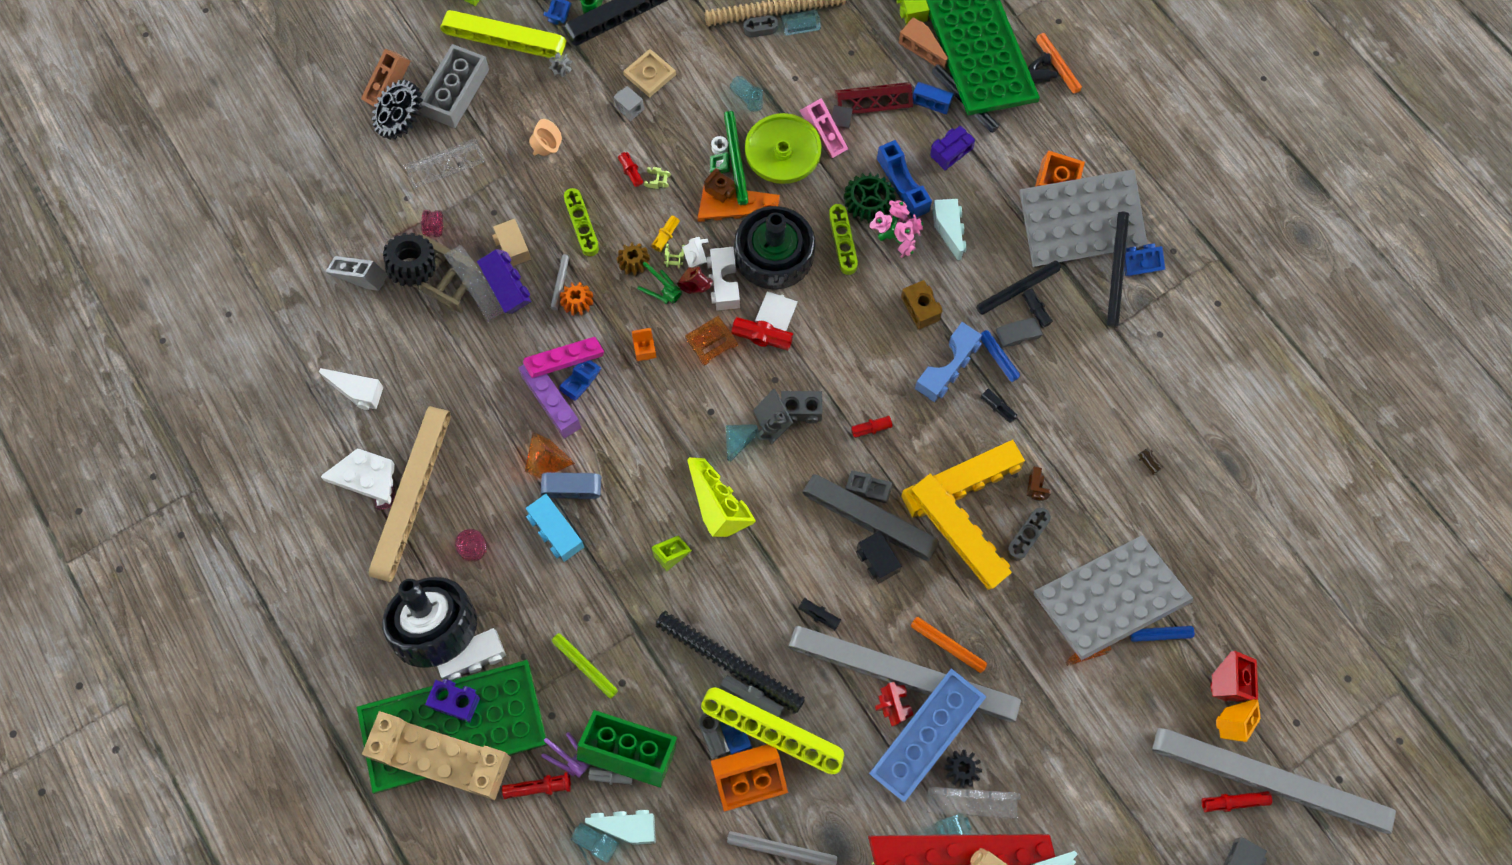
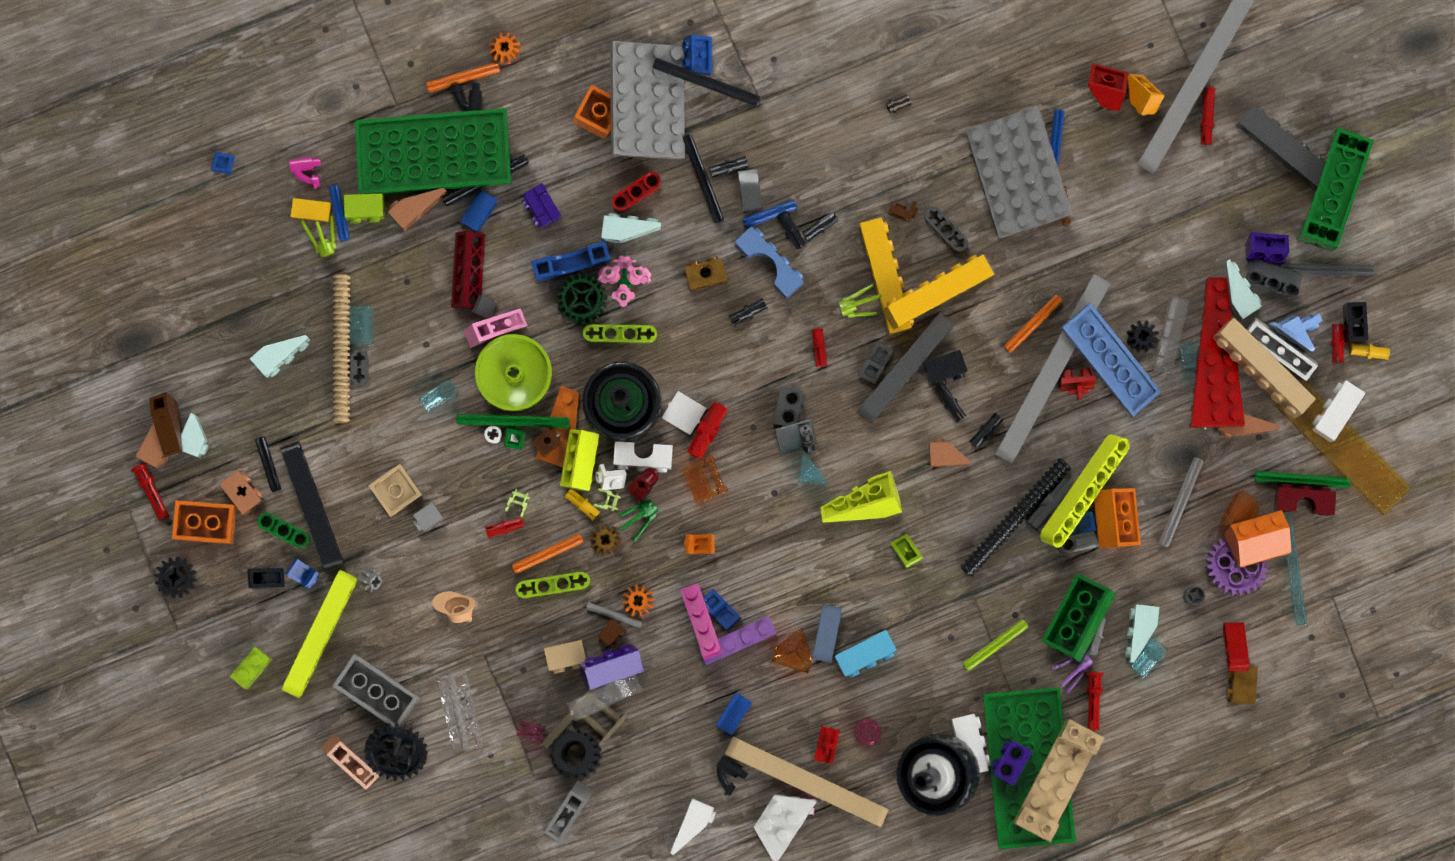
camera: 85 degrees left, 15 degrees up
none -> orange gear [489,32,521,65]
none -> orange axle [512,533,584,574]
none -> neon yellow brick [560,429,599,491]
none -> reddish brown brick [598,618,628,649]
none -> red beam [612,172,661,213]
none -> blue panel [716,692,752,735]
none -> black plant [716,755,748,796]
none -> black pin [729,298,768,327]
none -> black axle [778,212,805,249]
none -> red hips [814,726,840,764]
none -> lime plant [839,284,882,319]
none -> nougat slope [929,439,969,467]
none -> black pin [935,384,967,423]

